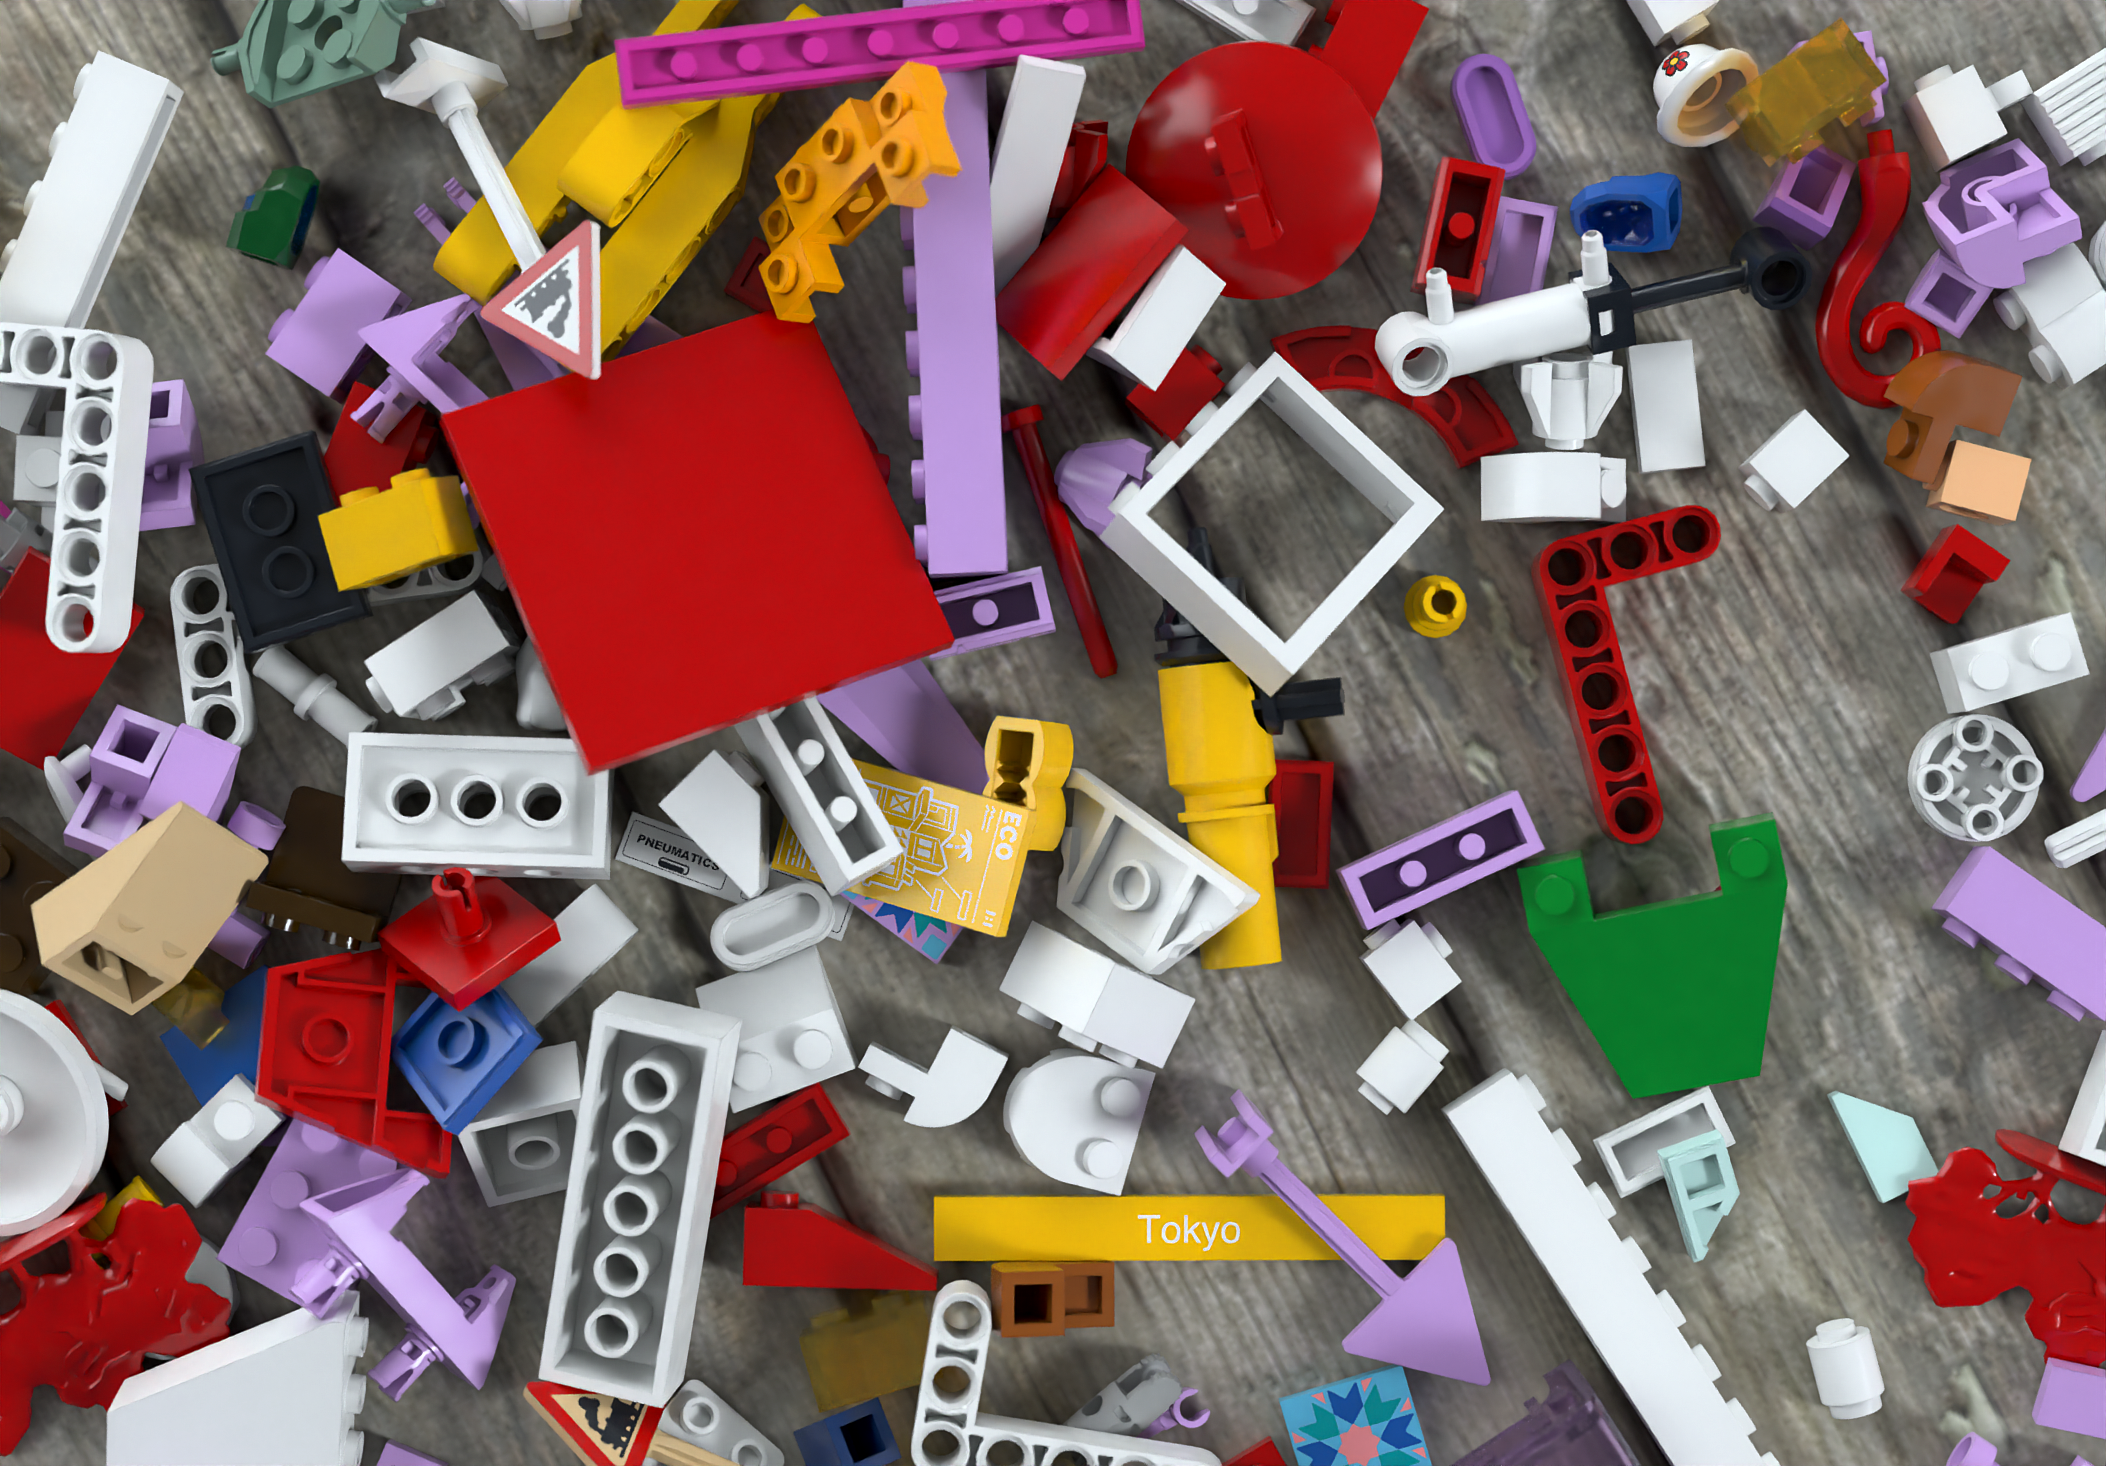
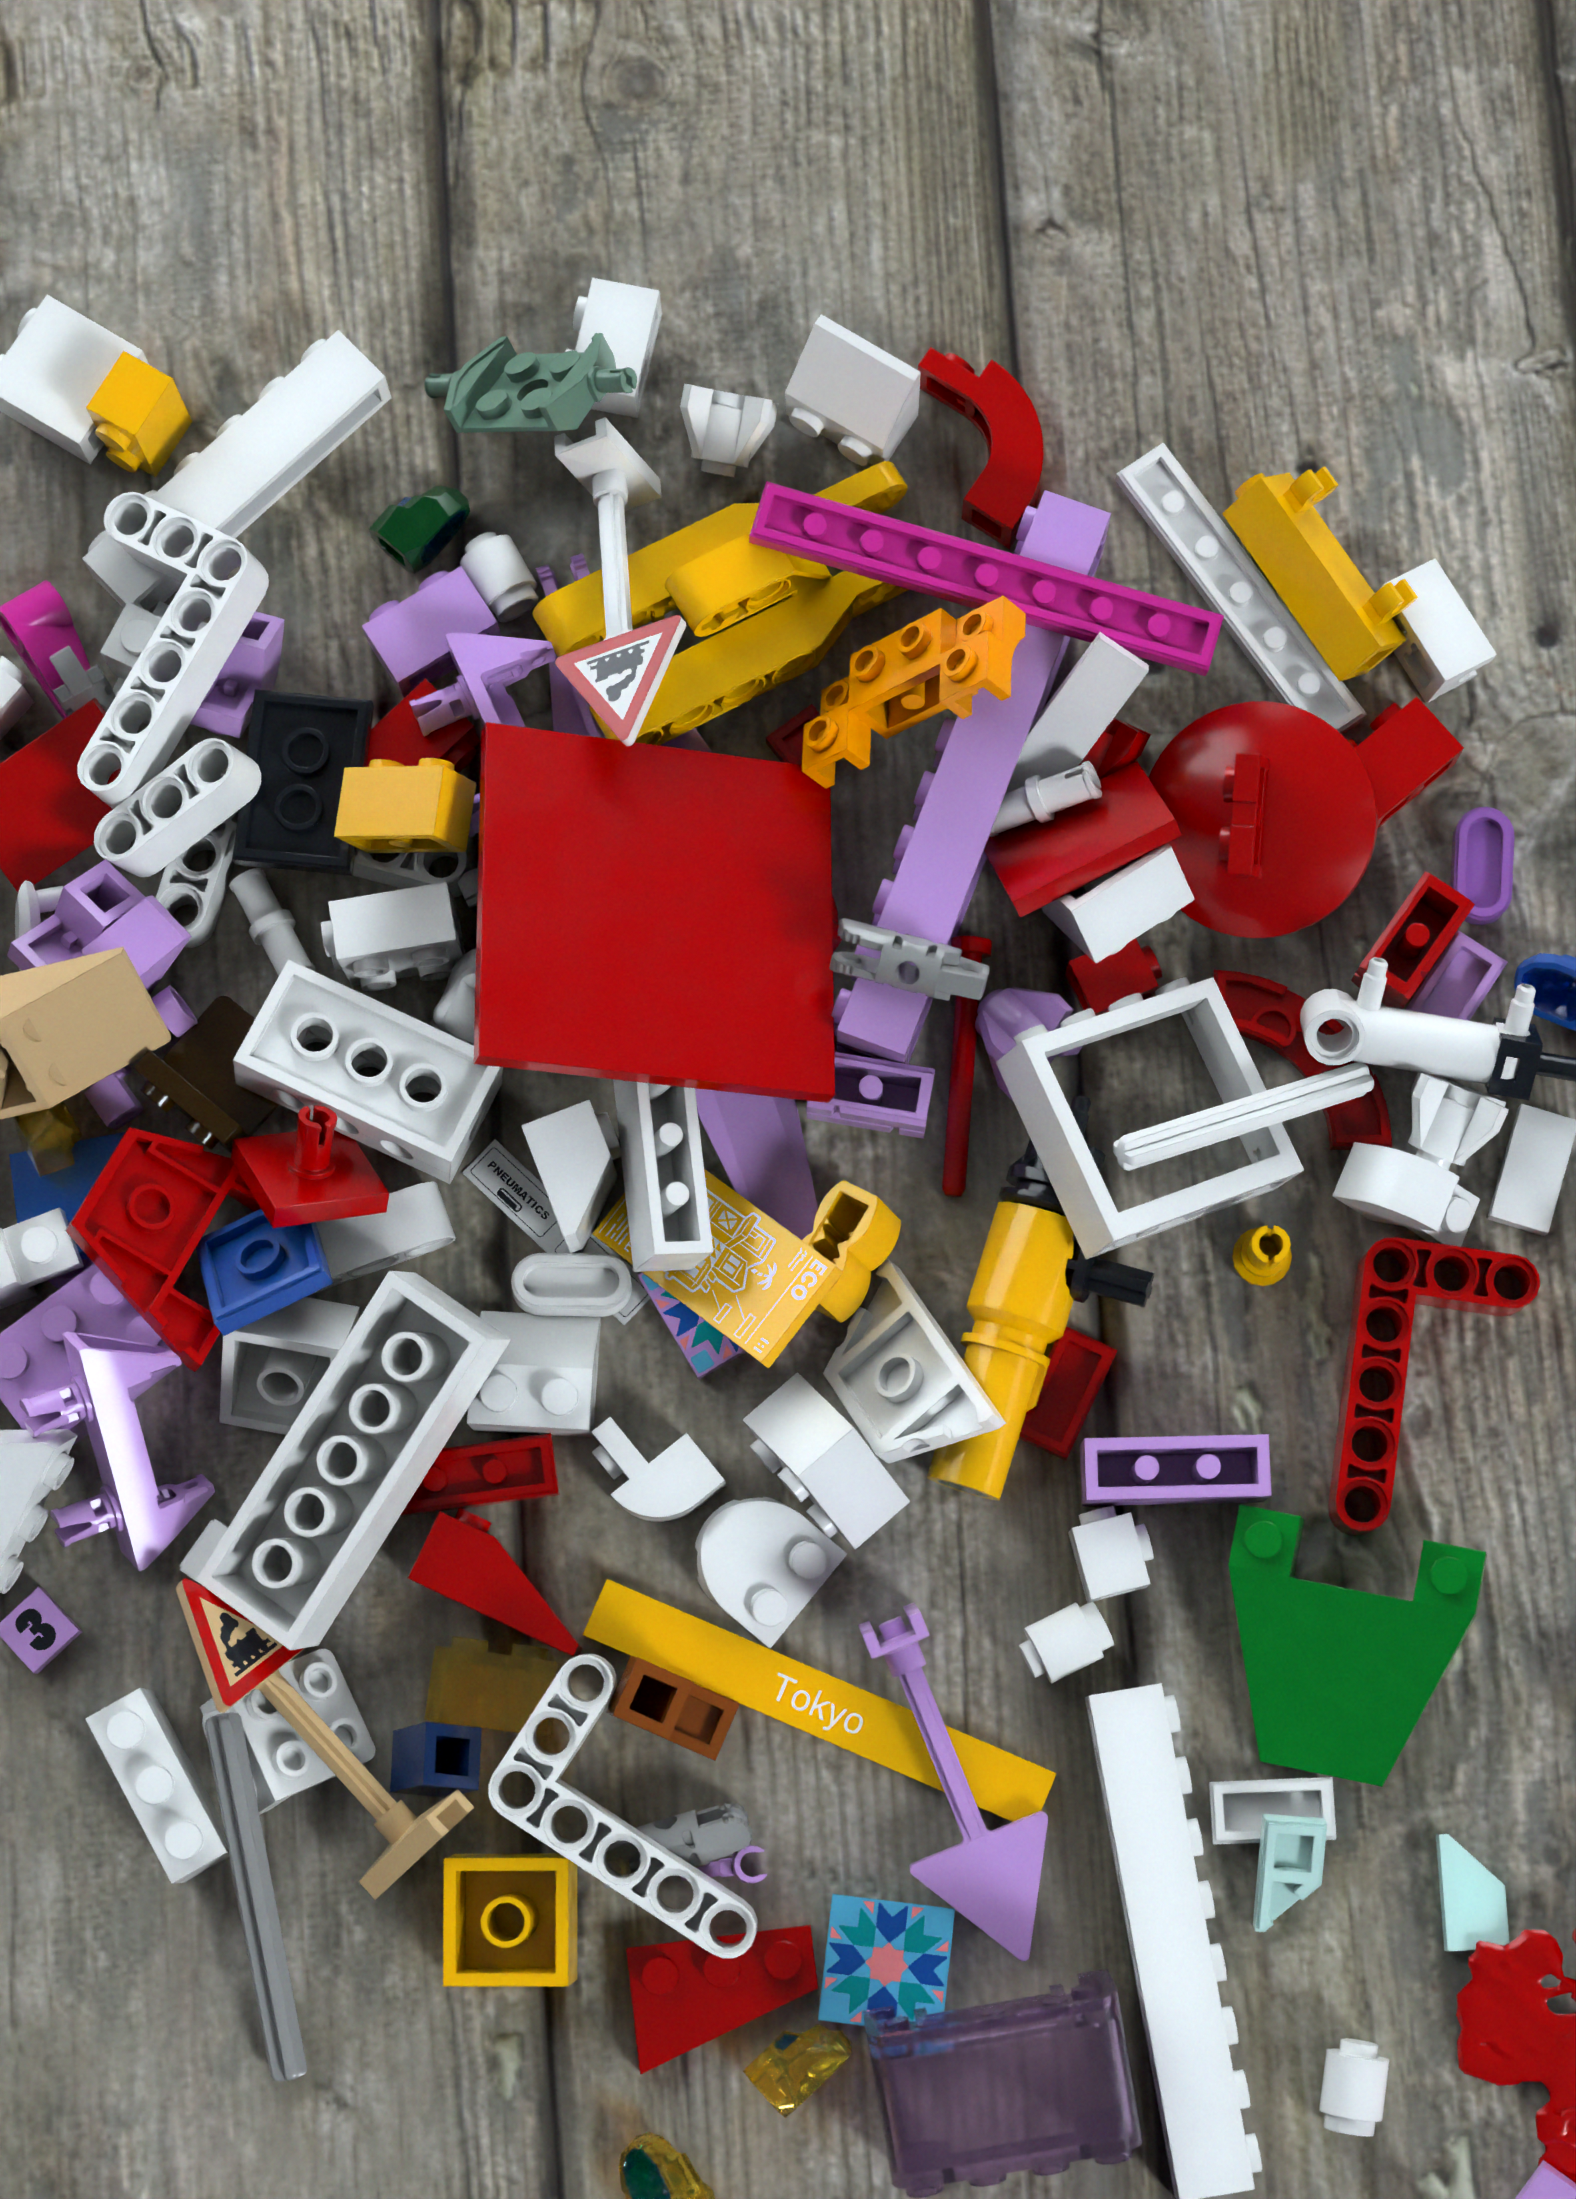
camera: 25 degrees right, 10 degrees down
none -> white beam [94,738,261,877]
none -> white tile [179,1519,229,1582]
none -> white brick [460,532,539,622]
none -> light grey hinge [829,918,990,1001]
none -> white pin [989,761,1102,837]
none -> white axle [1113,1062,1374,1171]

